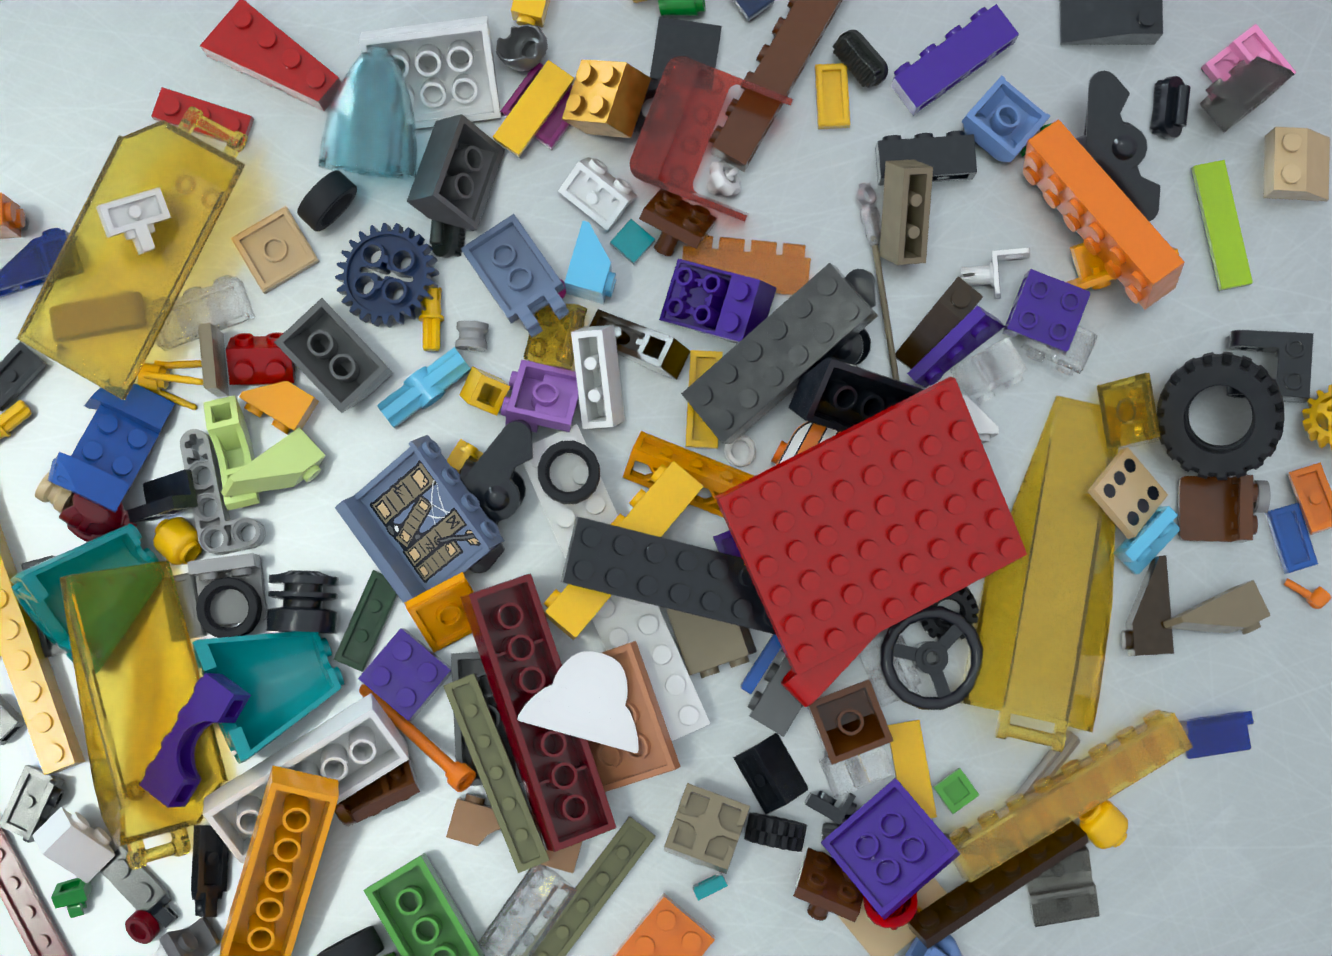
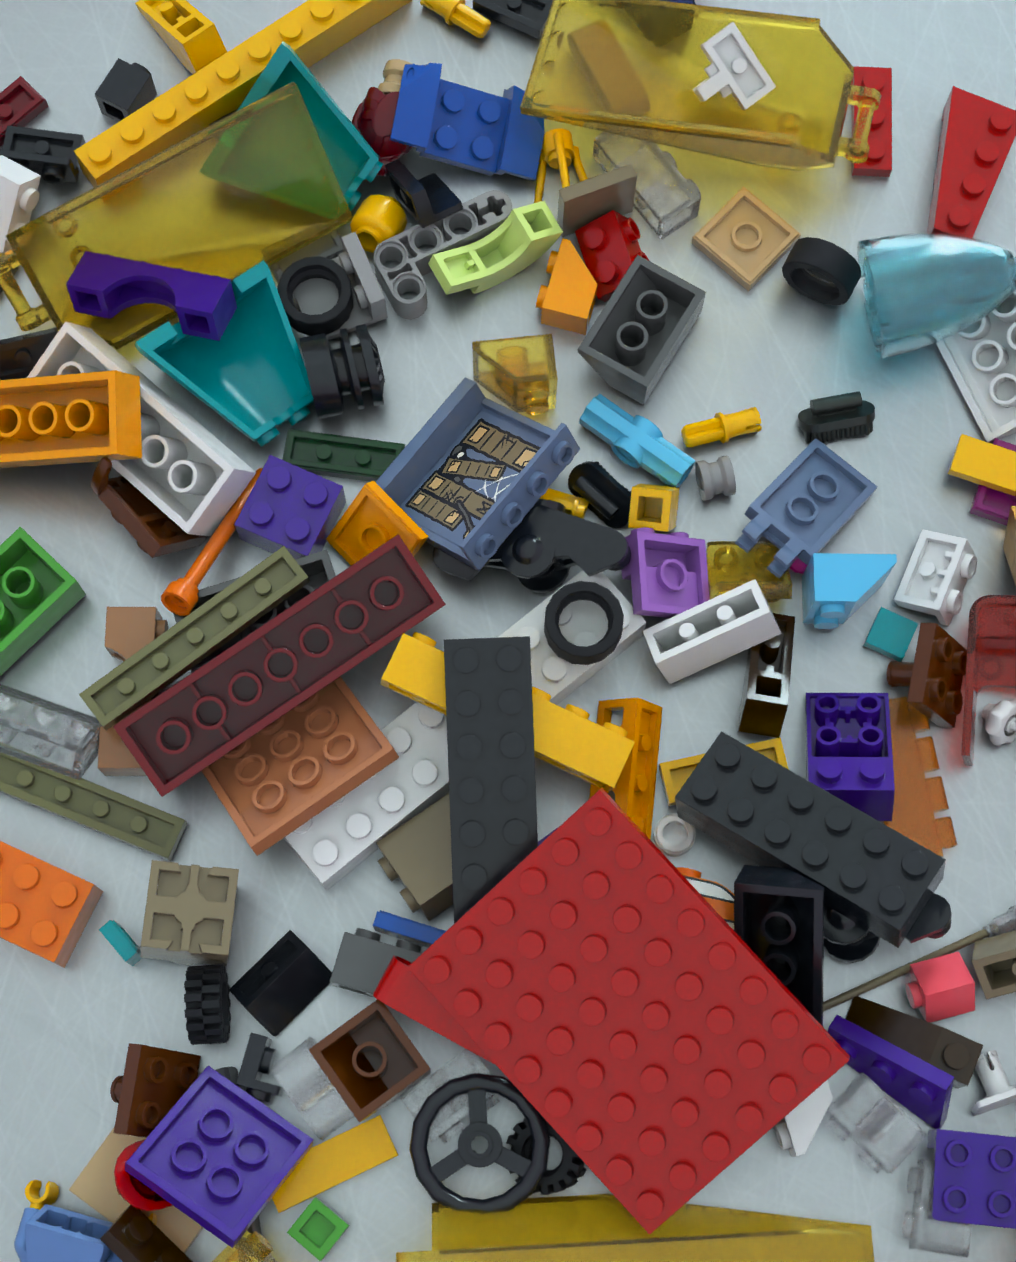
camera: 75 degrees right, 10 degrees down
yellowish green slope [221,427,326,497] -> none
dark blue gear [335,223,439,328] -> none
dark grey slope [407,114,505,231] -> none
white sticker [517,651,639,753] -> none
none -> clear yellow slope [472,334,558,415]
none -> black piece [568,461,631,528]
none -> coral brick [905,951,975,1023]

